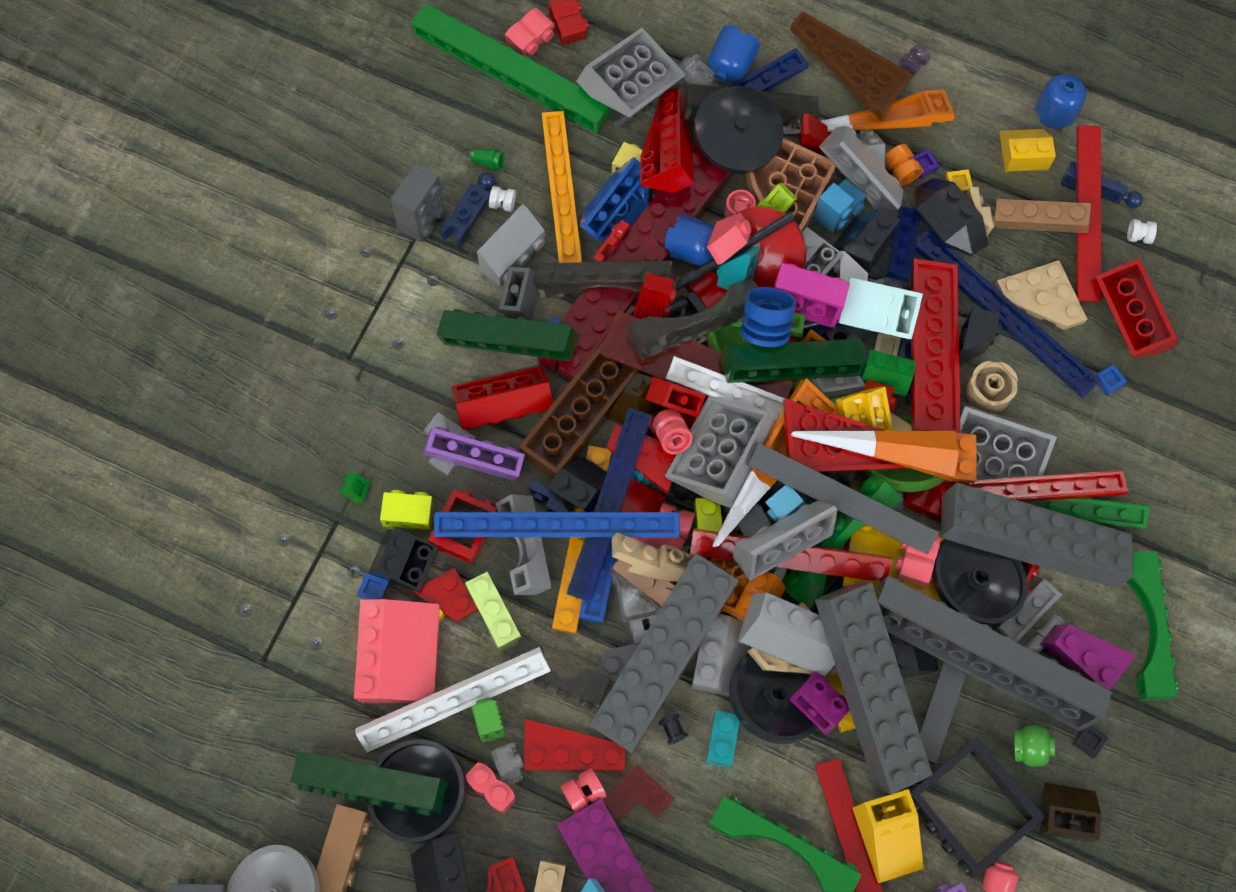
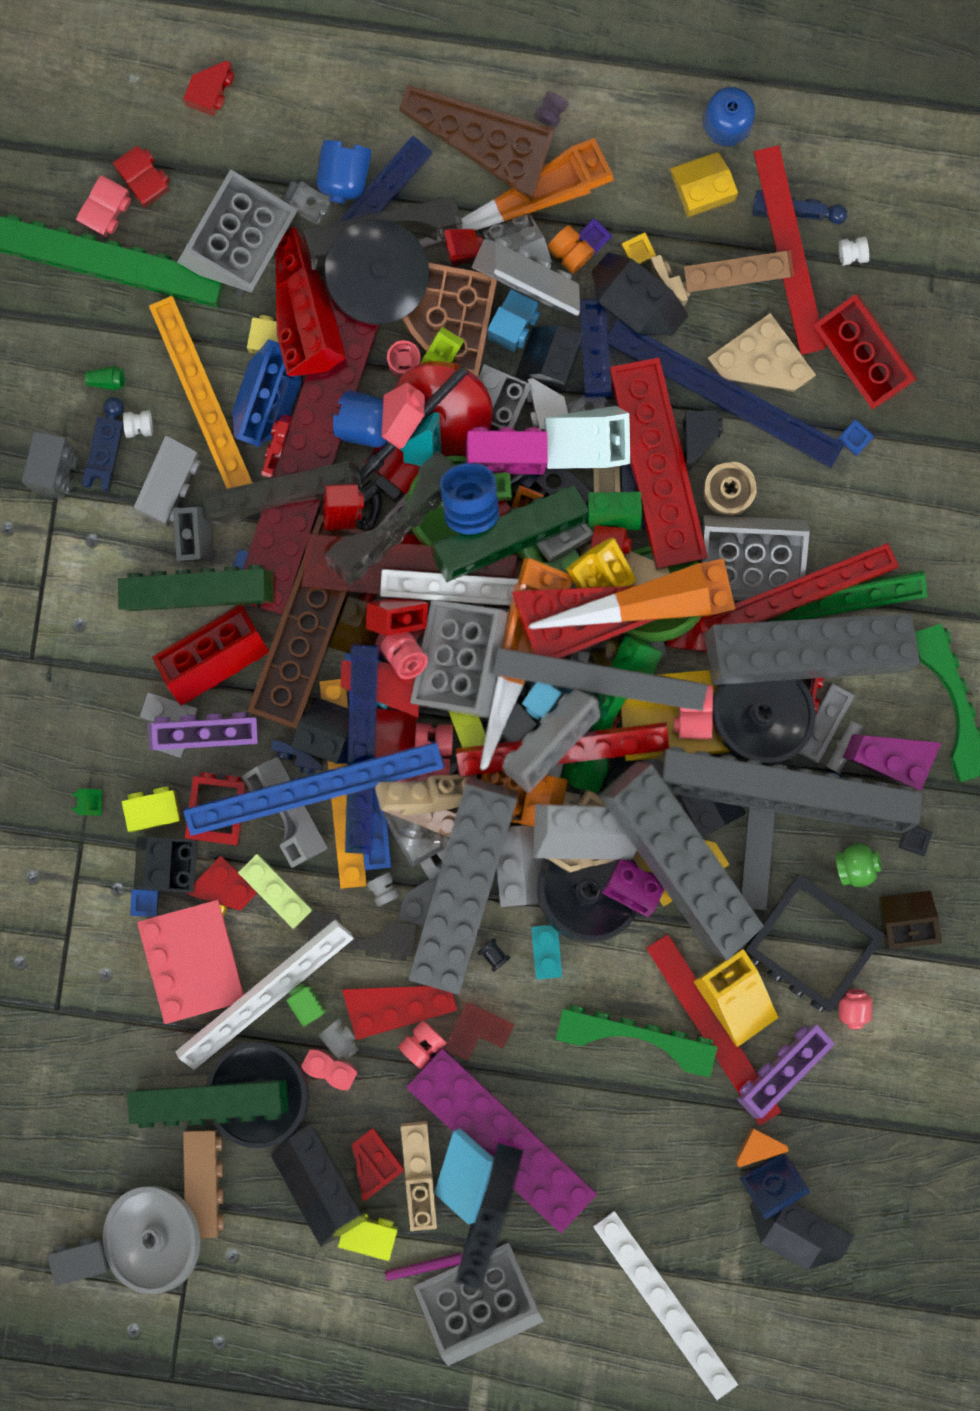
camera: 15 degrees left, 15 degrees up
none -> light grey wheel [367,872,401,907]

